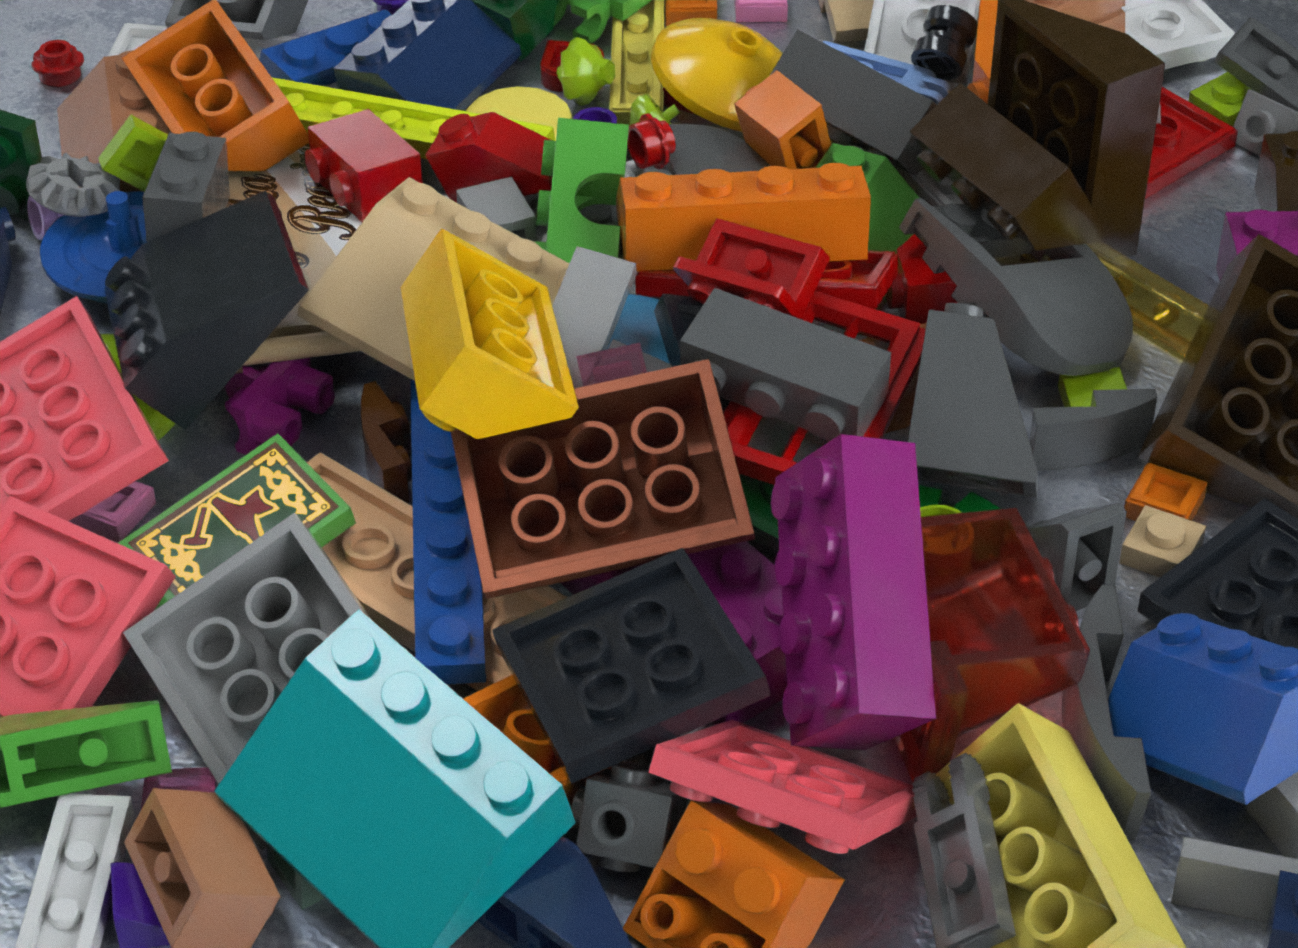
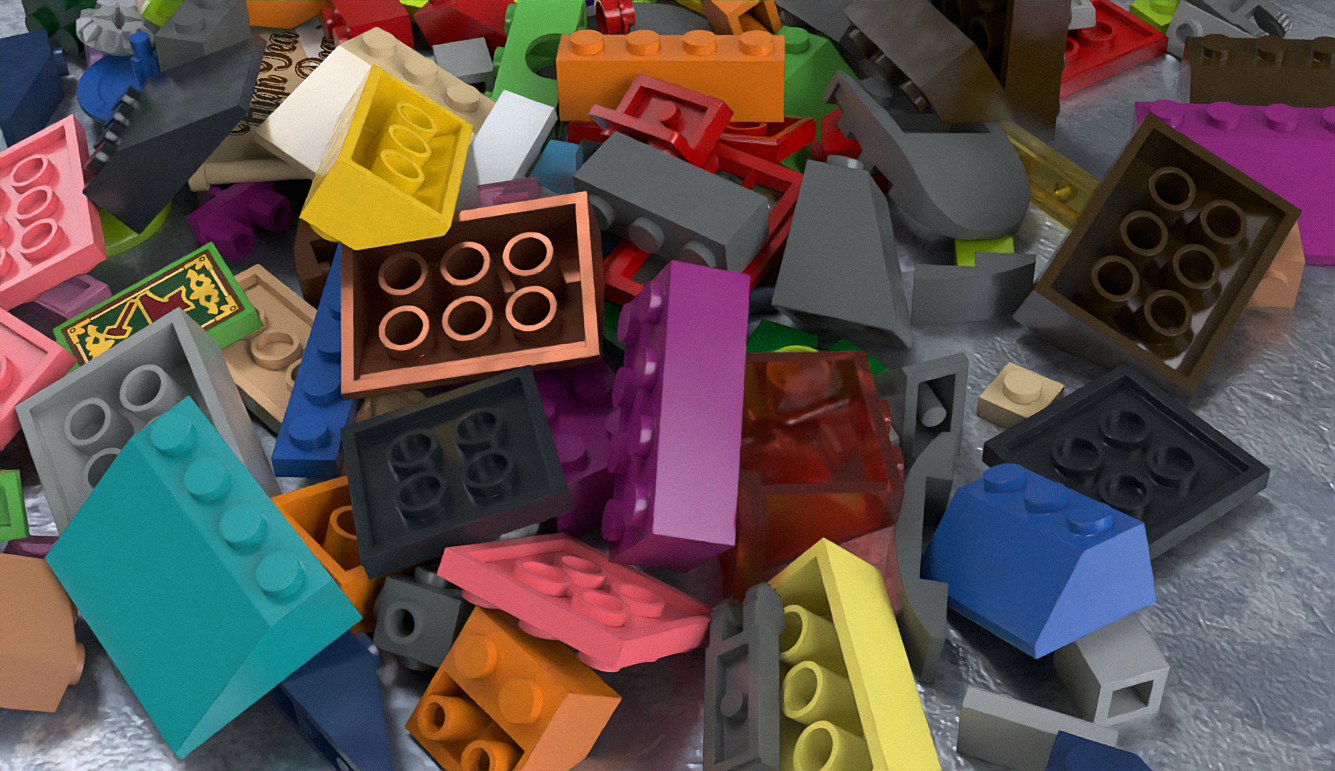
camera: 10 degrees right, 0 degrees up
orange tile [1124,462,1208,521] -> none

